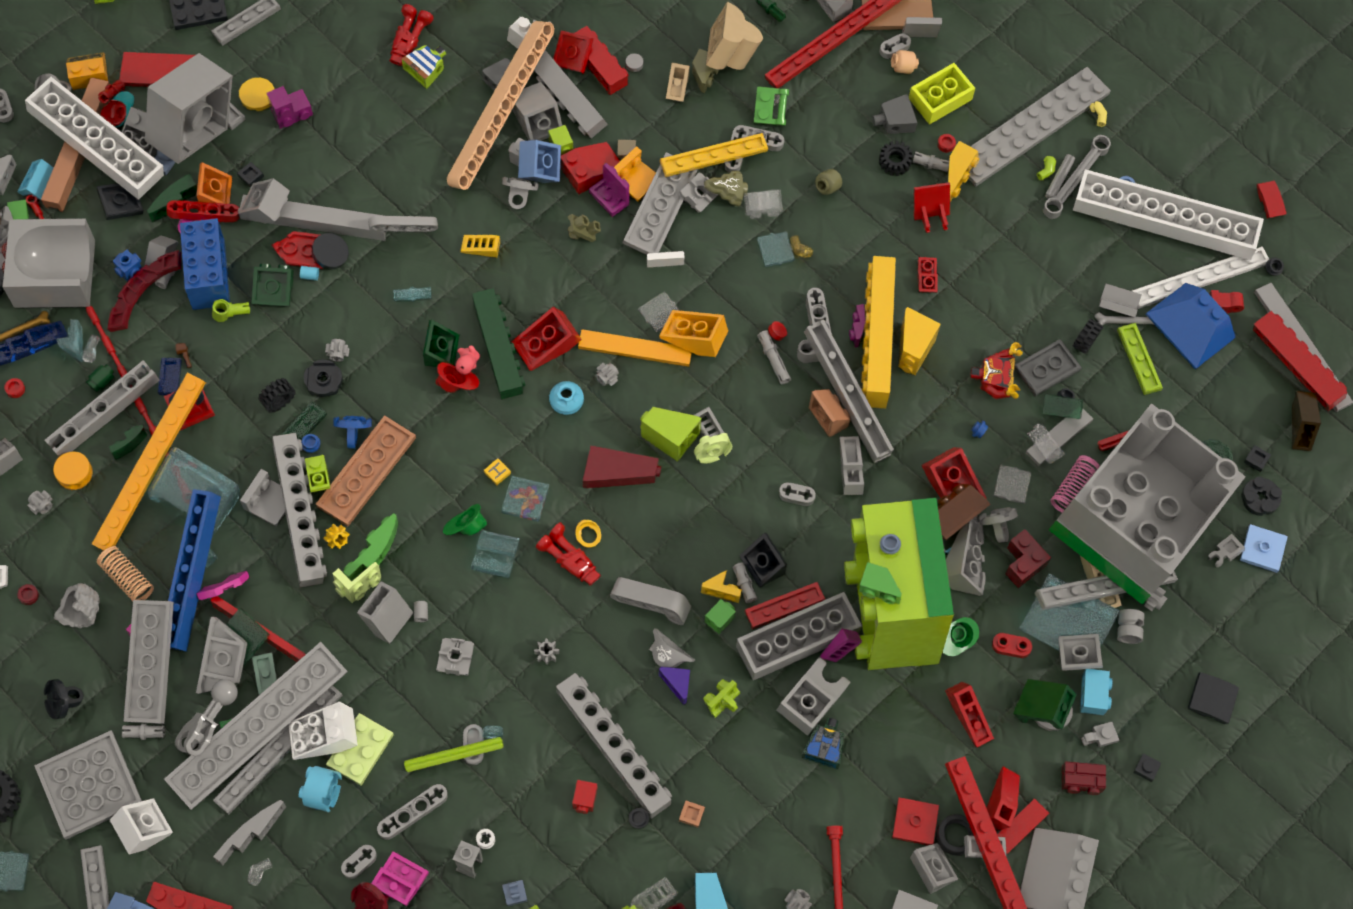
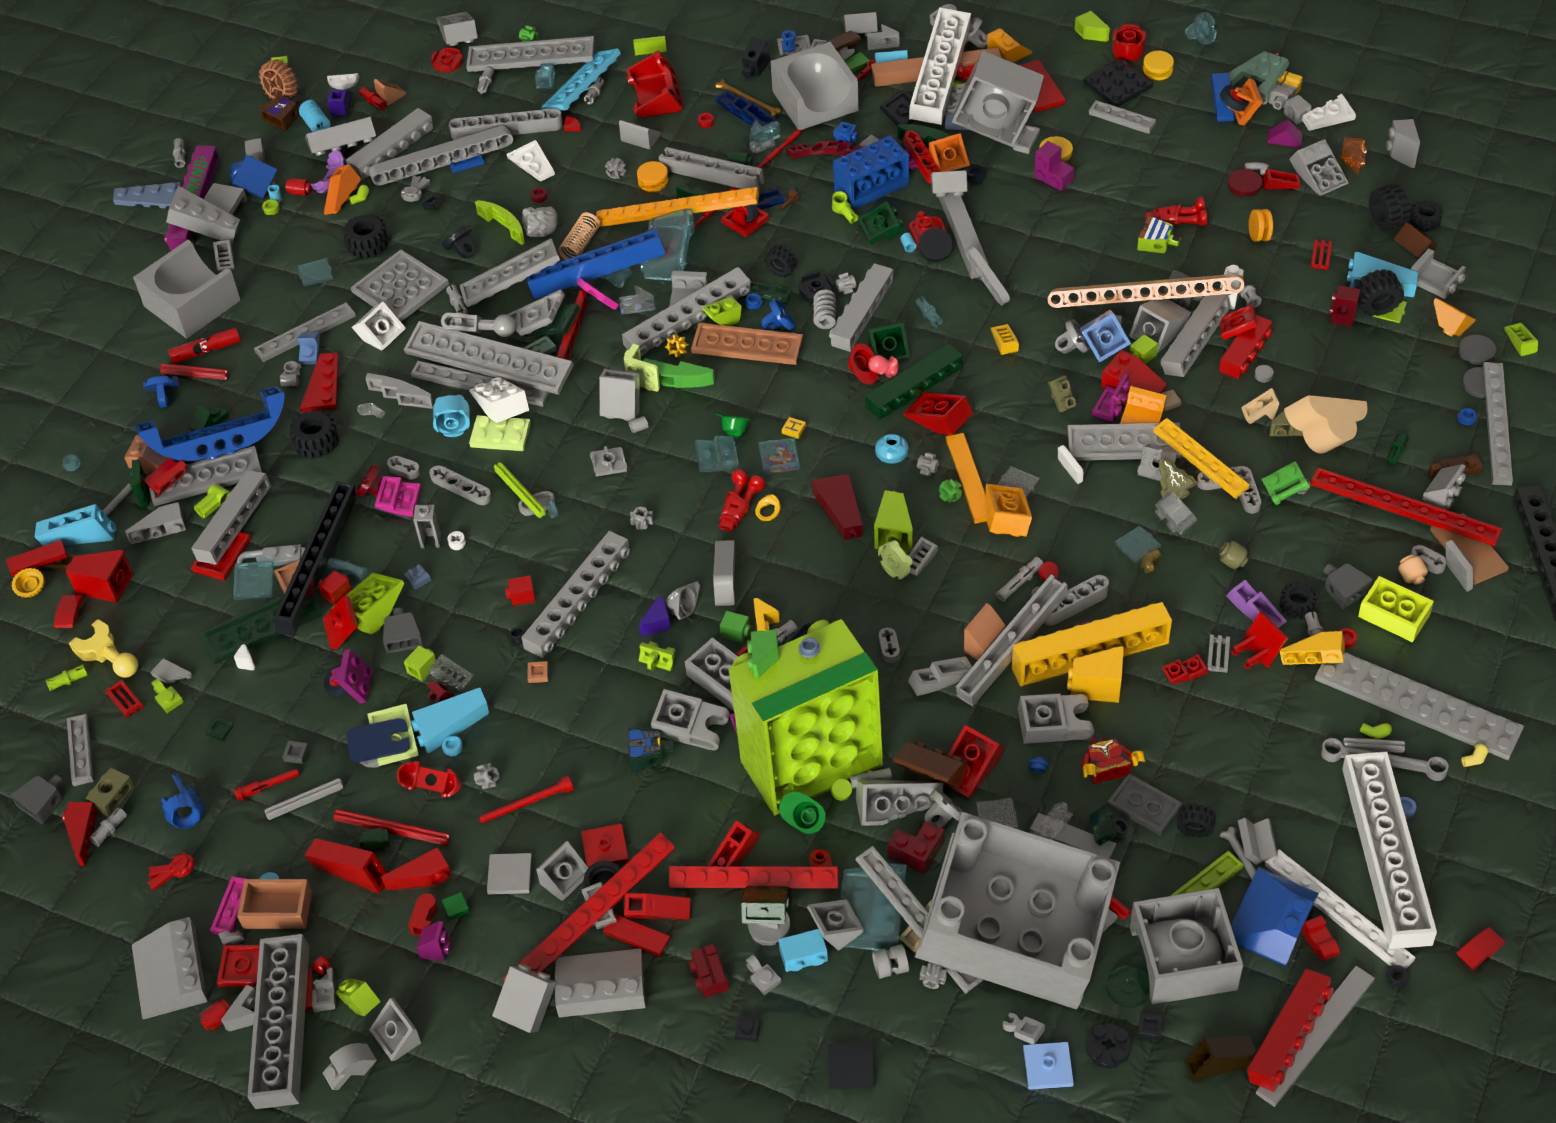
camera: 75 degrees right, 15 degrees down
none -> lime slope [475,200,525,245]
none -> clear slope [619,286,656,315]
none -> red plate [669,866,838,888]
none -> light grey piece [813,289,836,329]
none -> light grey brick [829,263,893,352]
none -> bright green gear [939,479,962,503]
none -> light grey brick [1017,694,1094,744]
none -> light grey piece [1130,888,1243,1005]
none -> light grey tile [1207,634,1230,673]
none -> medium lavender slope [1227,580,1287,628]

